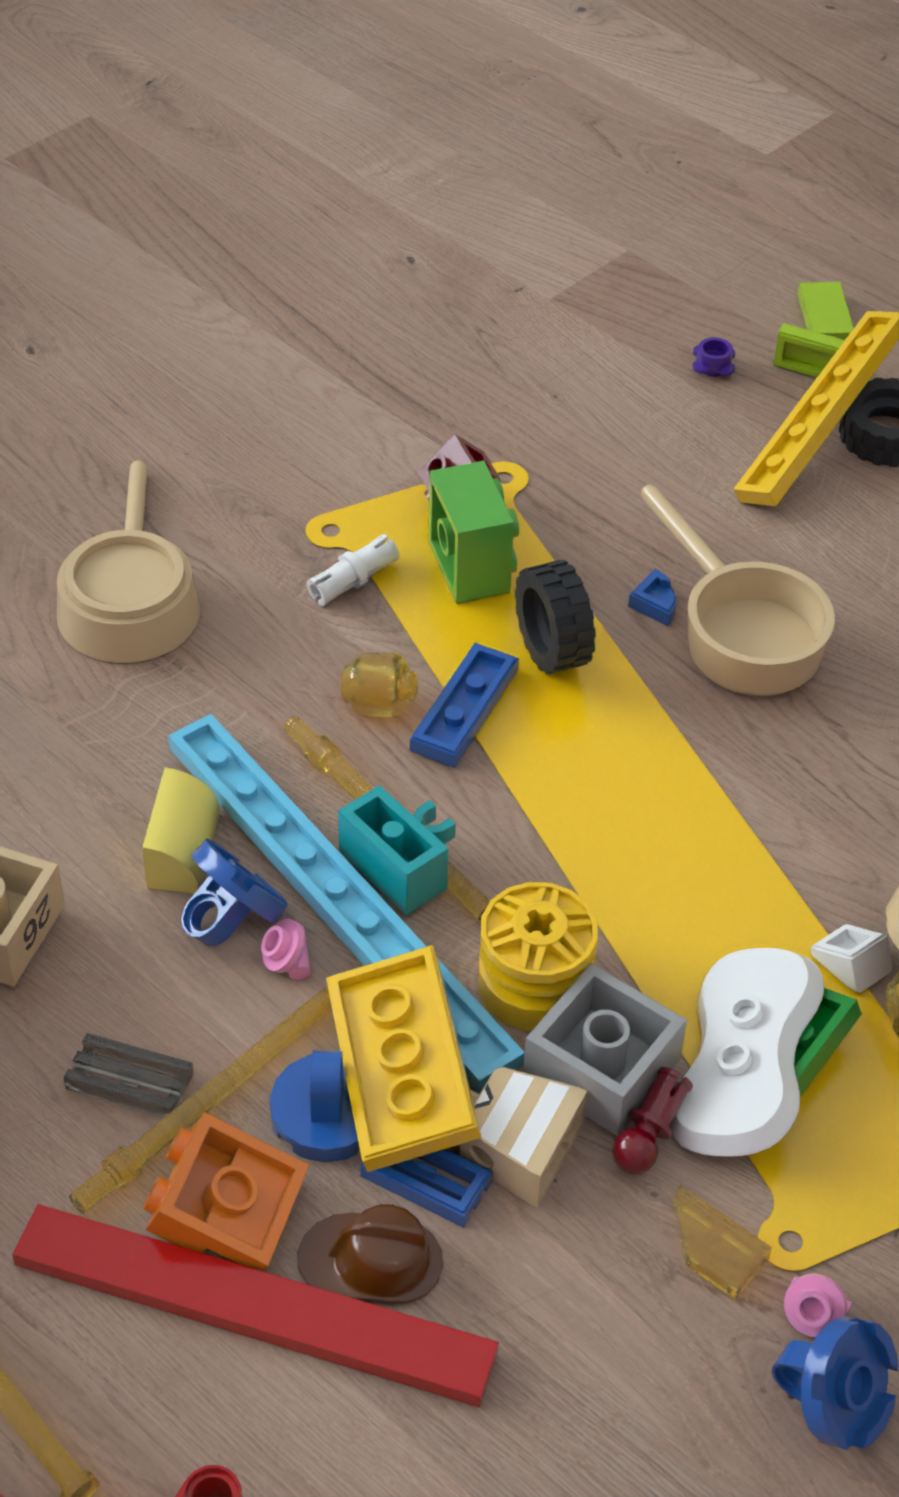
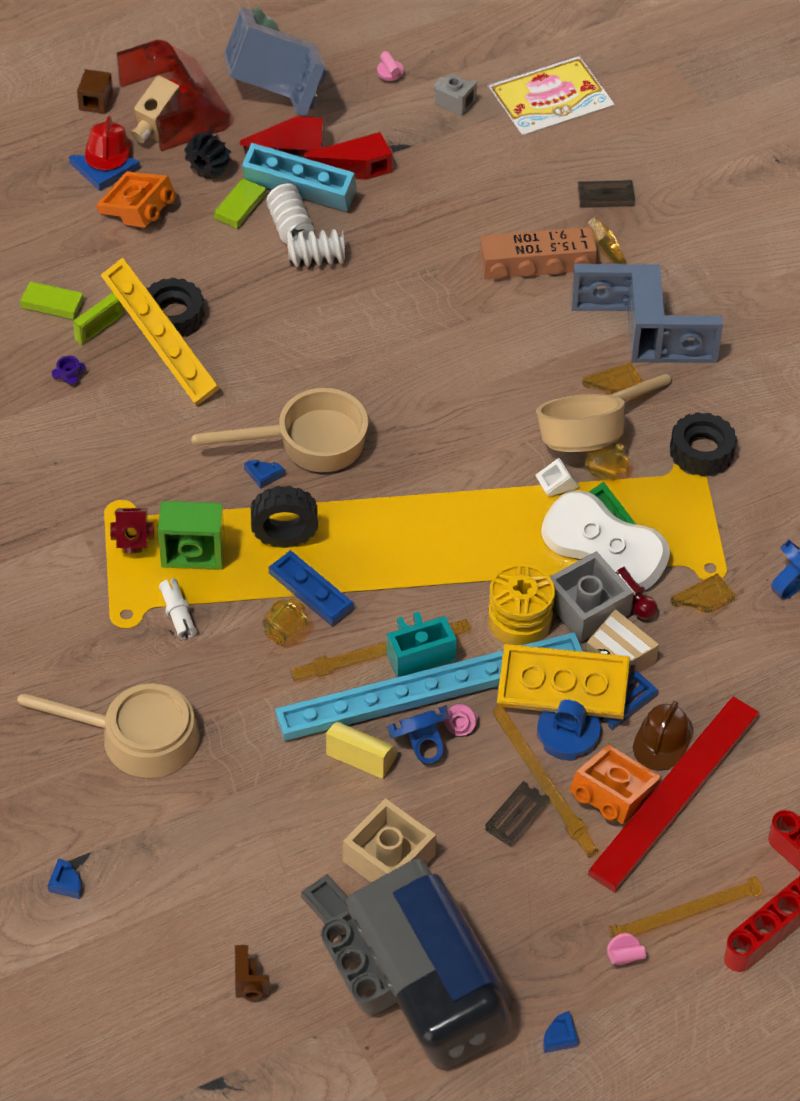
camera: 70 degrees left, 5 degrees up
bright pink plate [784,1273,852,1337] -> none

